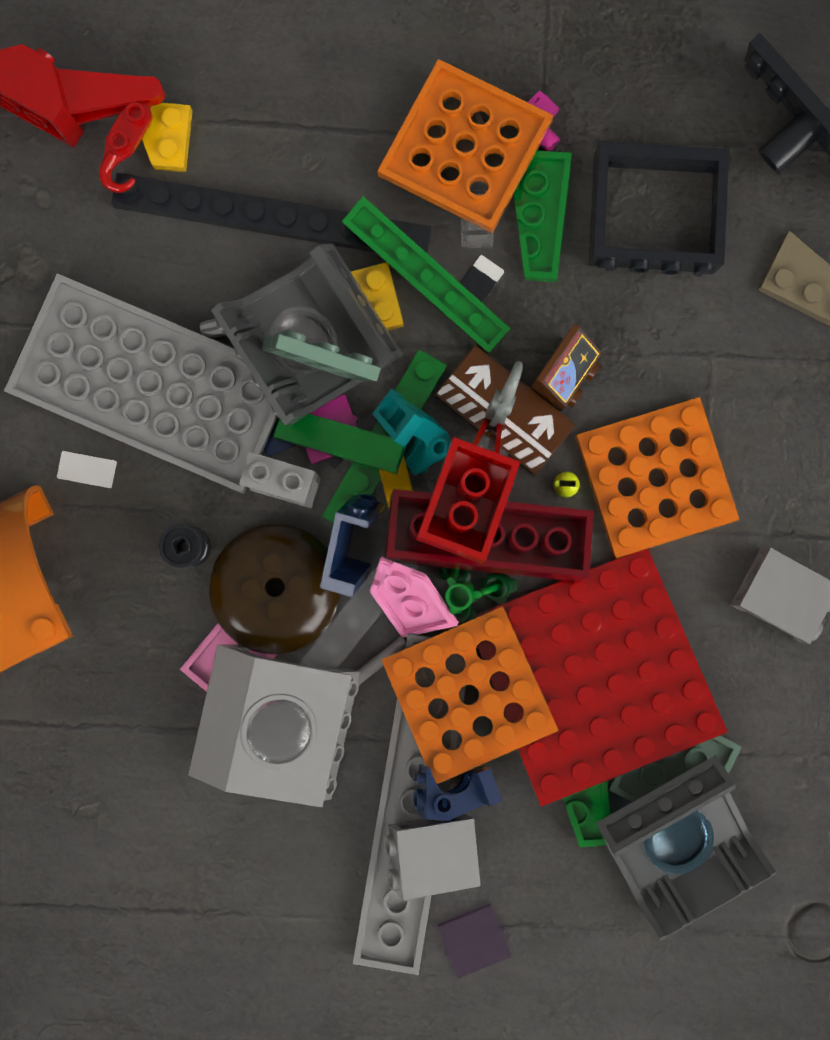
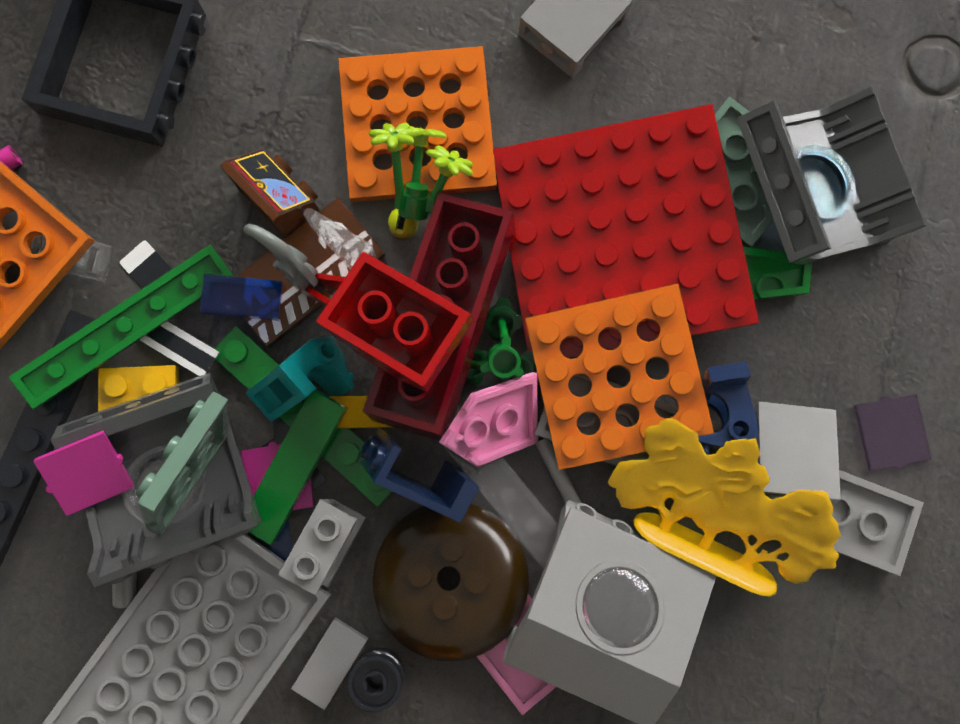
camera: 80 degrees left, 5 degrees down
green wing [514,151,572,283] -> none
none -> dark pink piece [33,430,134,516]
none -> sticker [140,322,219,376]
none -> clear blue tile [200,274,283,321]
none -> light grey tile [291,617,368,710]
none -> clear slope [303,208,376,269]
none -> plant [369,123,473,221]
none -> yellow plant [608,418,841,597]

